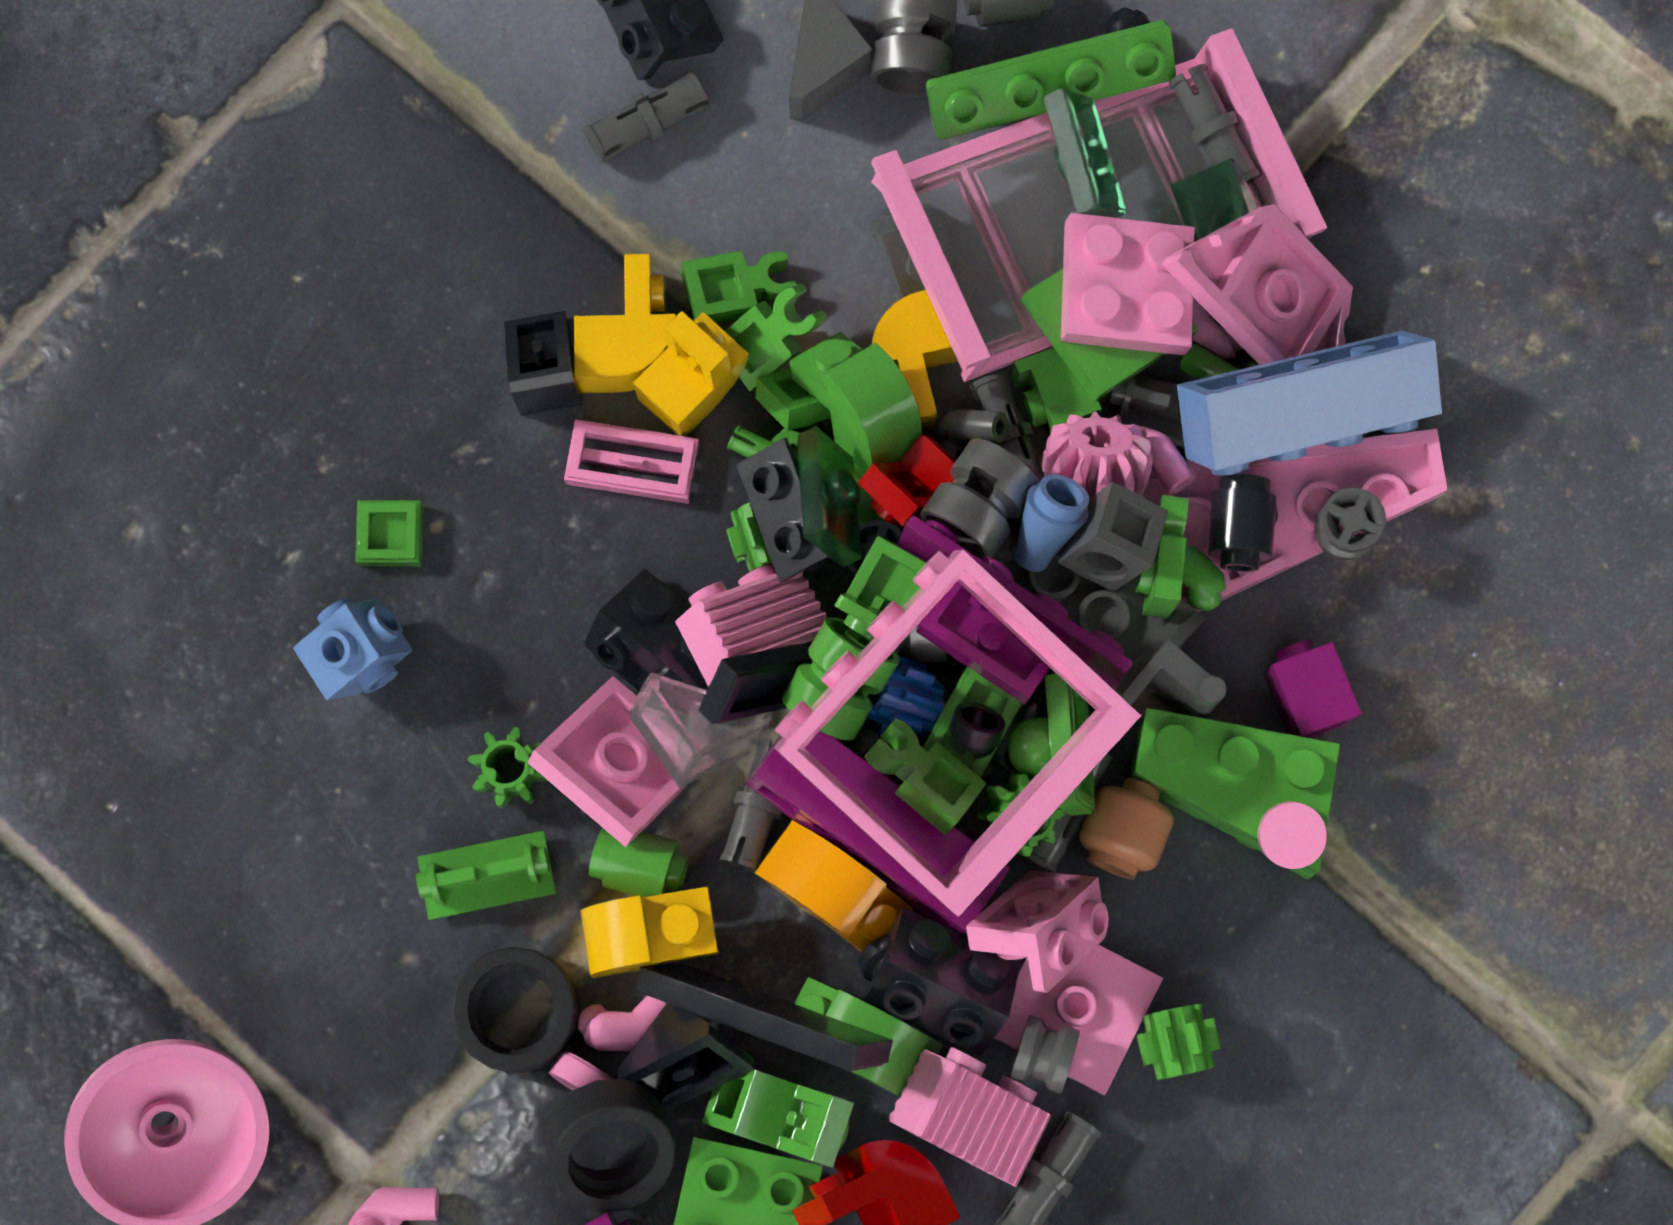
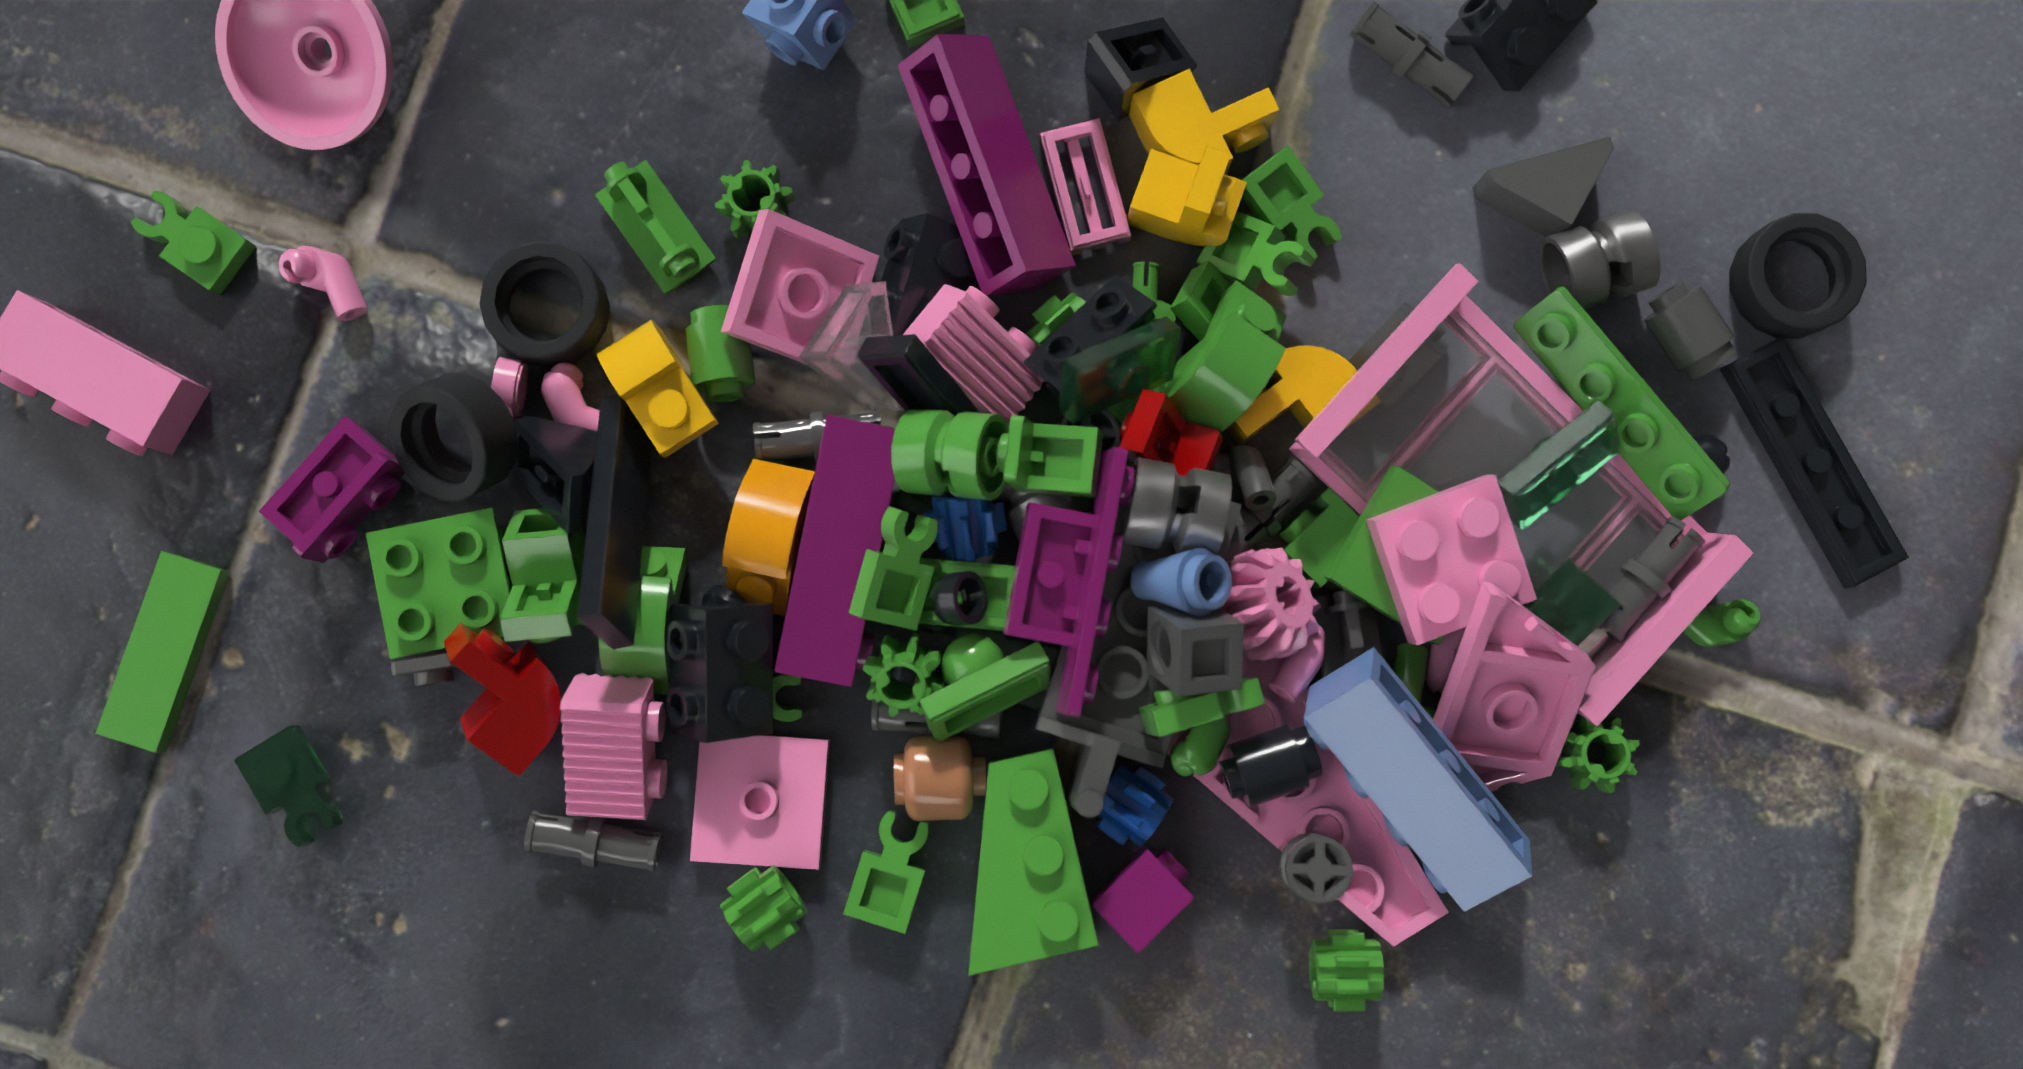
camera: 65 degrees right, 5 degrees up
bright pink window [773,549,1141,917] -> none
bright pink bracket [966,870,1109,993] -> none
dark grey wheel [1010,1014,1080,1094] -> none
bright pink tile [1257,801,1327,869] -> none
none -> bright green plate [843,810,929,934]
none -> magenta brick [898,34,1076,297]
none -> blue gear [1096,762,1174,847]
none -> bright green gear [1309,929,1384,1012]
none -> bright green gear [1556,715,1640,793]
none -> bright green arm [1682,599,1761,647]

